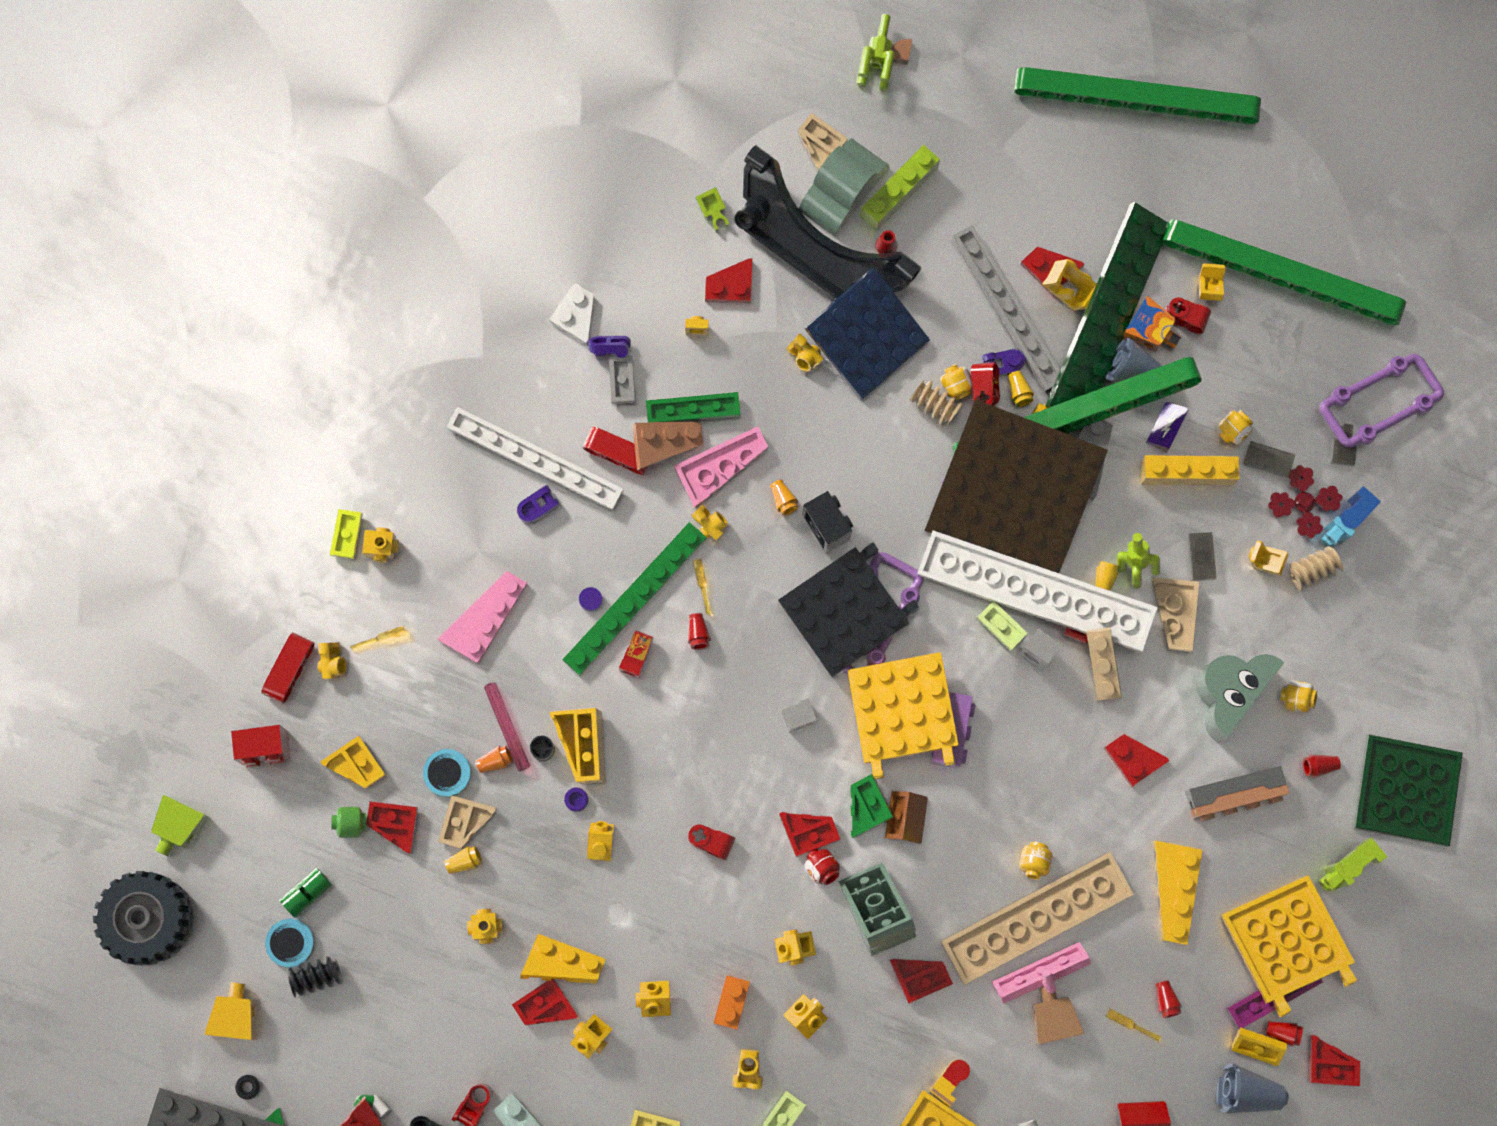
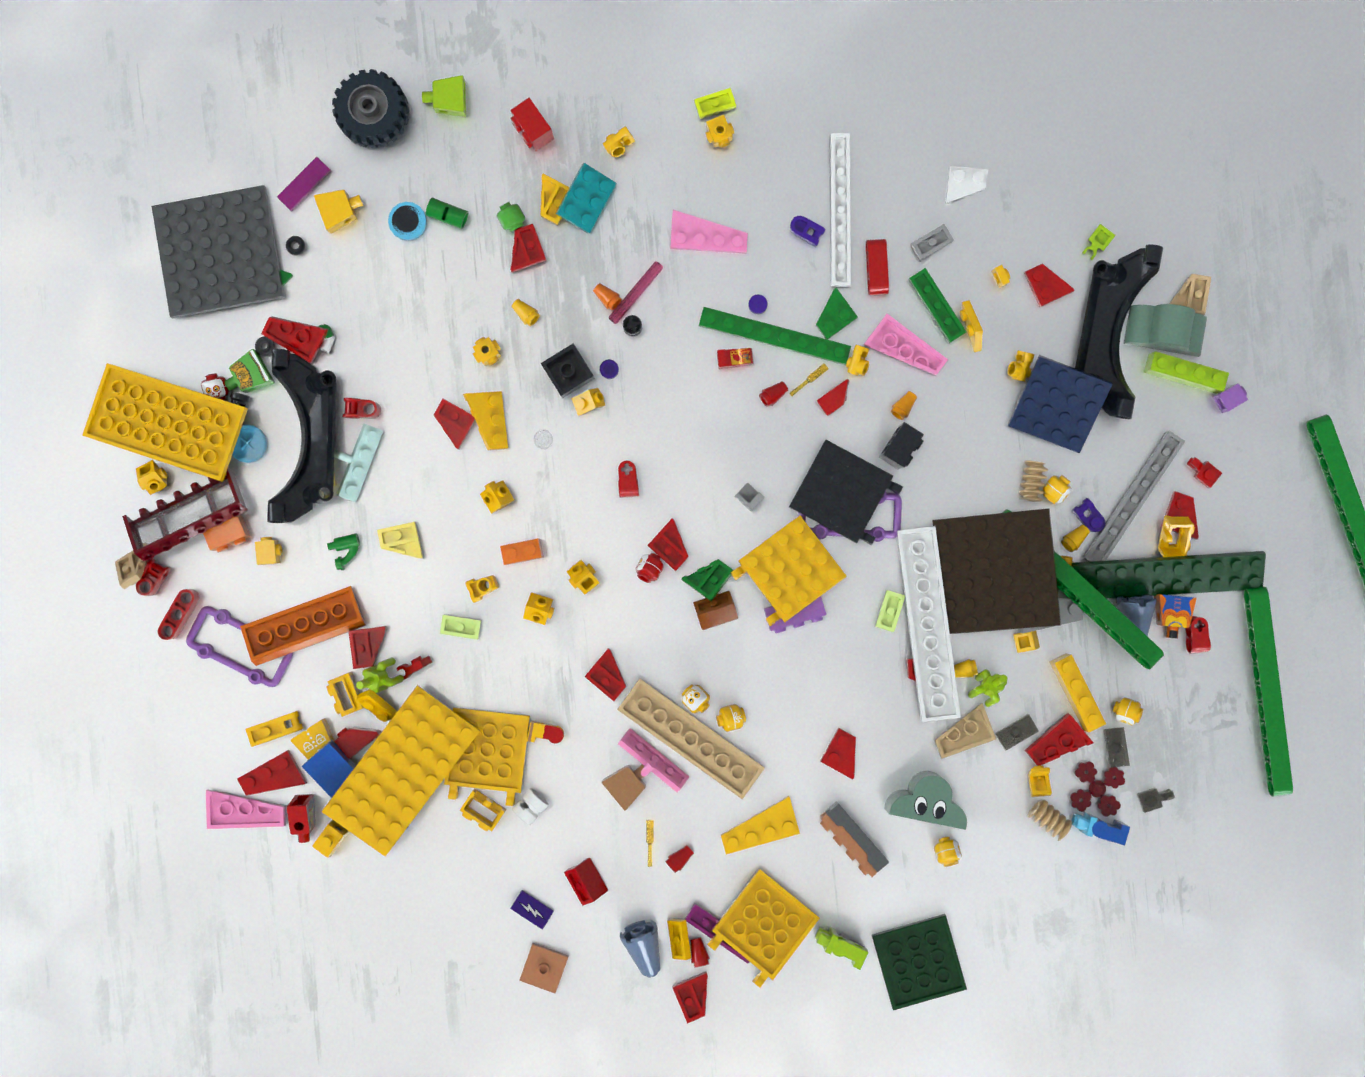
camera: 65 degrees right, 10 degrees up
red beam [261,632,315,704] -> none
black piece [288,956,343,998] -> none
clear yellow piece [350,625,406,650] -> none
tile [423,749,471,797] -> none
tan wing [438,796,497,849] -> none
yellow wedge [549,708,606,784] -> none
yellow brick [570,1014,613,1059] -> none
dark purple plate [588,336,631,358] -> none
nougat wing [632,422,703,470] -> none
sand green brick [838,862,916,957] -> none
lime plant [857,14,895,91] -> none
red cone [875,230,898,254] -> none
nougat tile [891,39,912,63] -> none
red piece [970,362,1000,406] -> none
light grey brick [1019,628,1062,671] -> none
tan plate [1087,627,1122,700] -> none
slope [1146,402,1189,453] -> none
yellow bracket [1198,263,1225,301] -> none
red cone [1303,755,1341,778] -> none
medium lavender bar [1320,354,1444,448] -> none
none -> magenta tile [277,157,331,212]
none -> black brick [541,343,595,399]
none -> teal plate [556,163,617,233]
none -> head [682,685,710,713]
none -> green wing [816,288,858,340]
none -> red slope [817,379,849,416]
none -> yellow wing [960,300,983,353]
none -> yellow slope [1013,631,1040,653]
none -> red wing [1024,713,1094,766]
none -> red plate [1187,457,1222,488]
none -> medium lavender brick [1213,383,1248,413]

